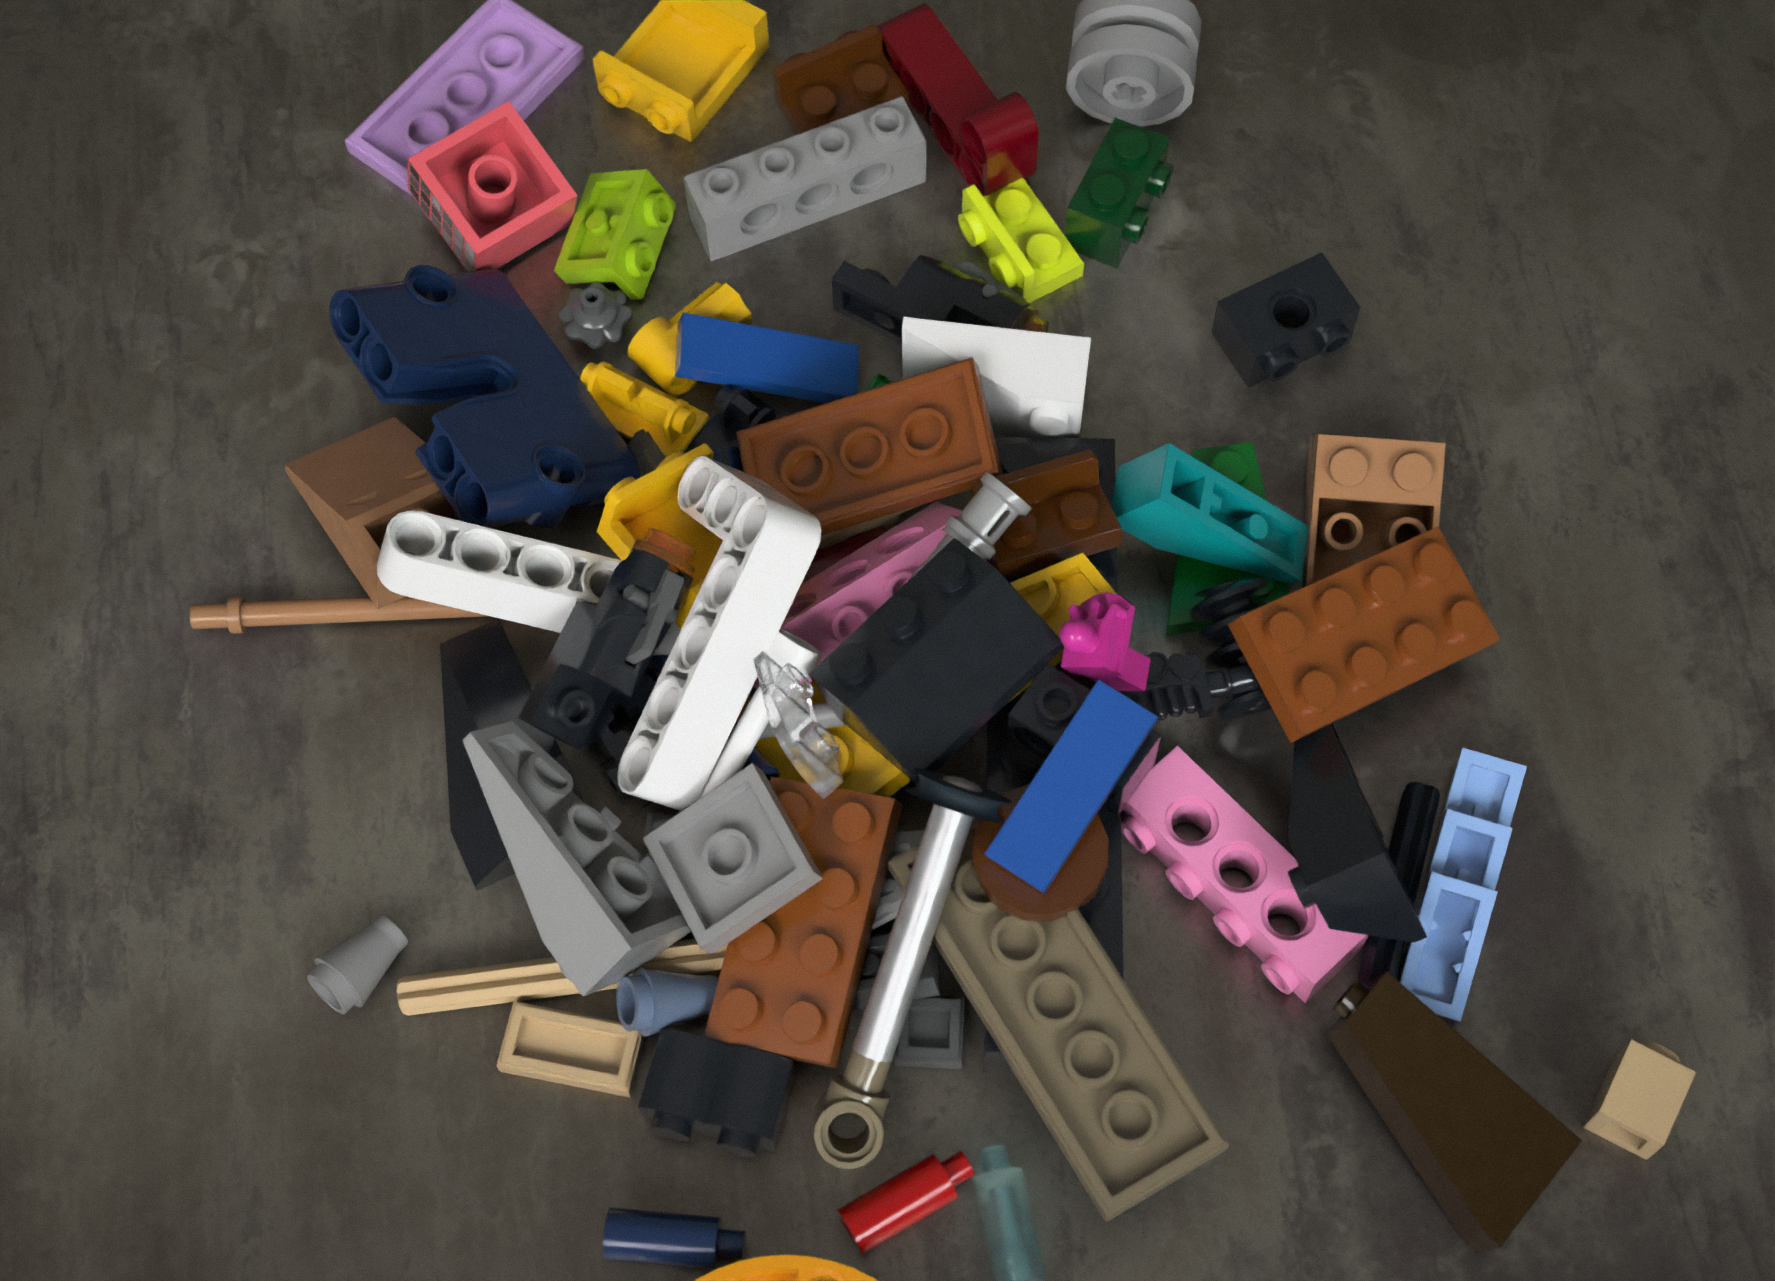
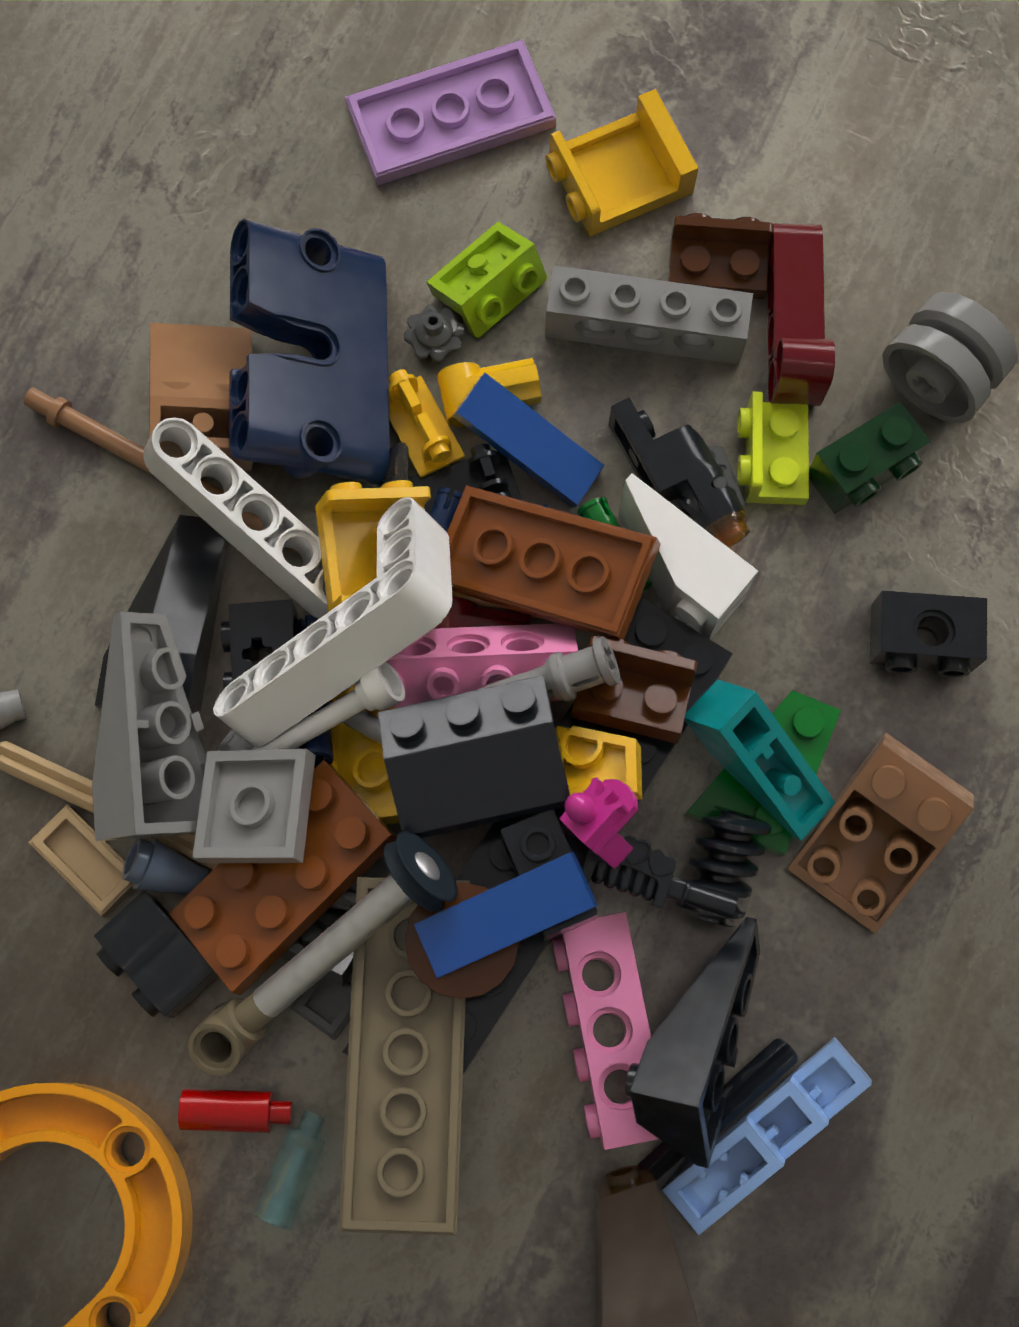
camera: 30 degrees right, 10 degrees up
coral brick [408,101,577,272] -> none
black plate [518,528,697,750] -> none
dark blue cylinder [603,1207,746,1269] -> none
clear slope [753,651,844,799] -> none
dark orange plate [1228,526,1501,743] -> none

